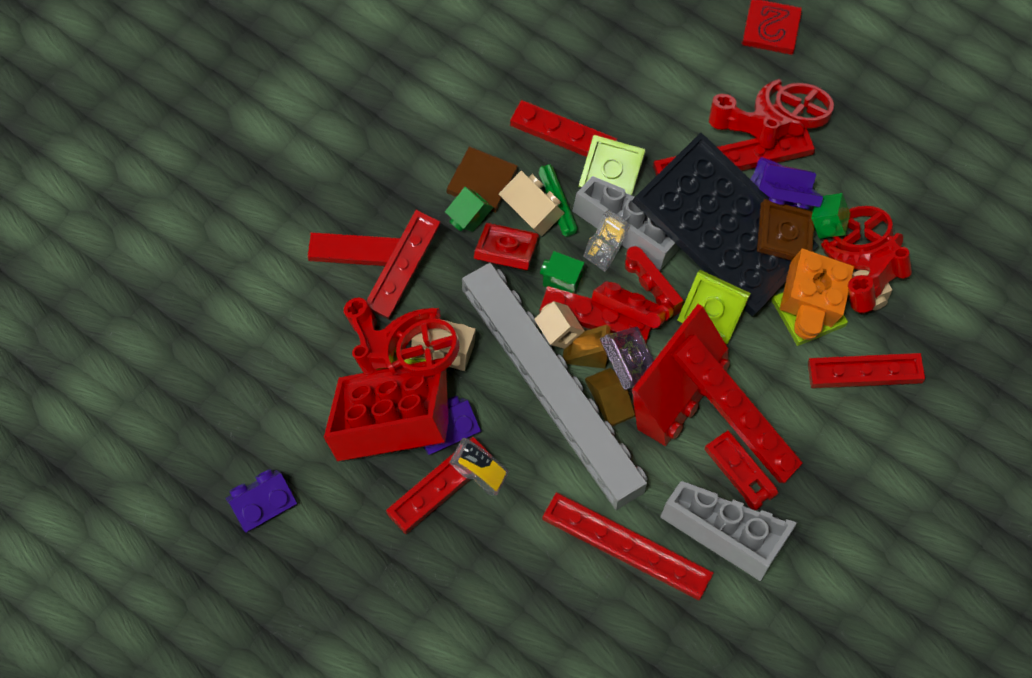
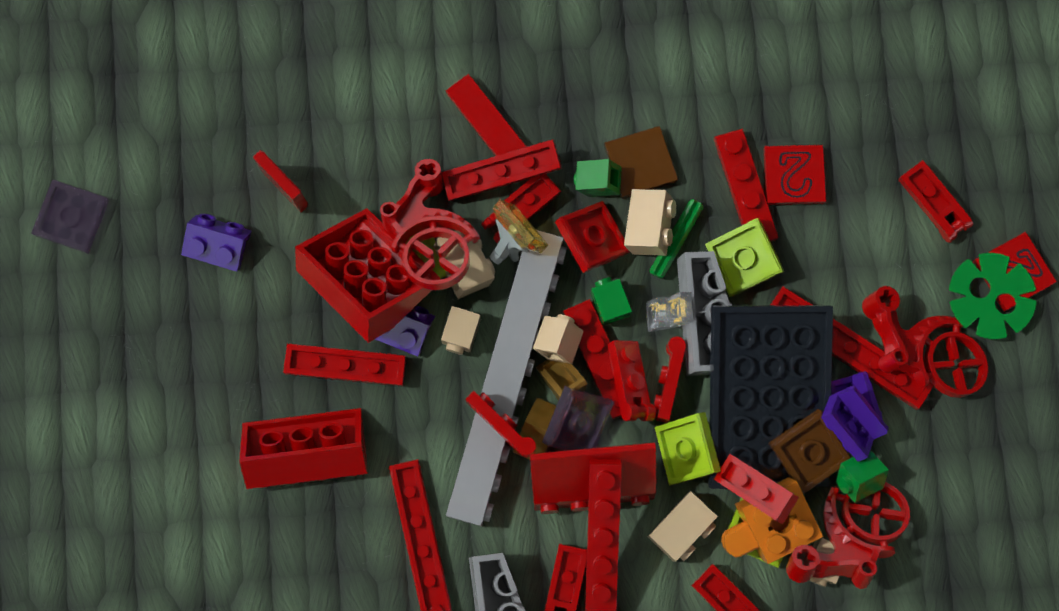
camera: 50 degrees right, 15 degrees up
slope [449,438,509,496] -> none
none -> clear purple tile [31,179,109,254]
none -> red slope [239,408,367,489]
none -> red tile [253,150,308,213]
none -> tan brick [441,306,481,355]
none -> red plate [465,391,536,458]
none -> red hinge [481,174,561,244]
none -> clear yellow piece [489,199,549,265]
none -> tan brick [647,491,718,562]
none -> red plate [714,454,799,525]
none -> red tile [763,145,826,205]
none -> red plate [898,160,973,243]
none -> green piece [949,253,1037,339]

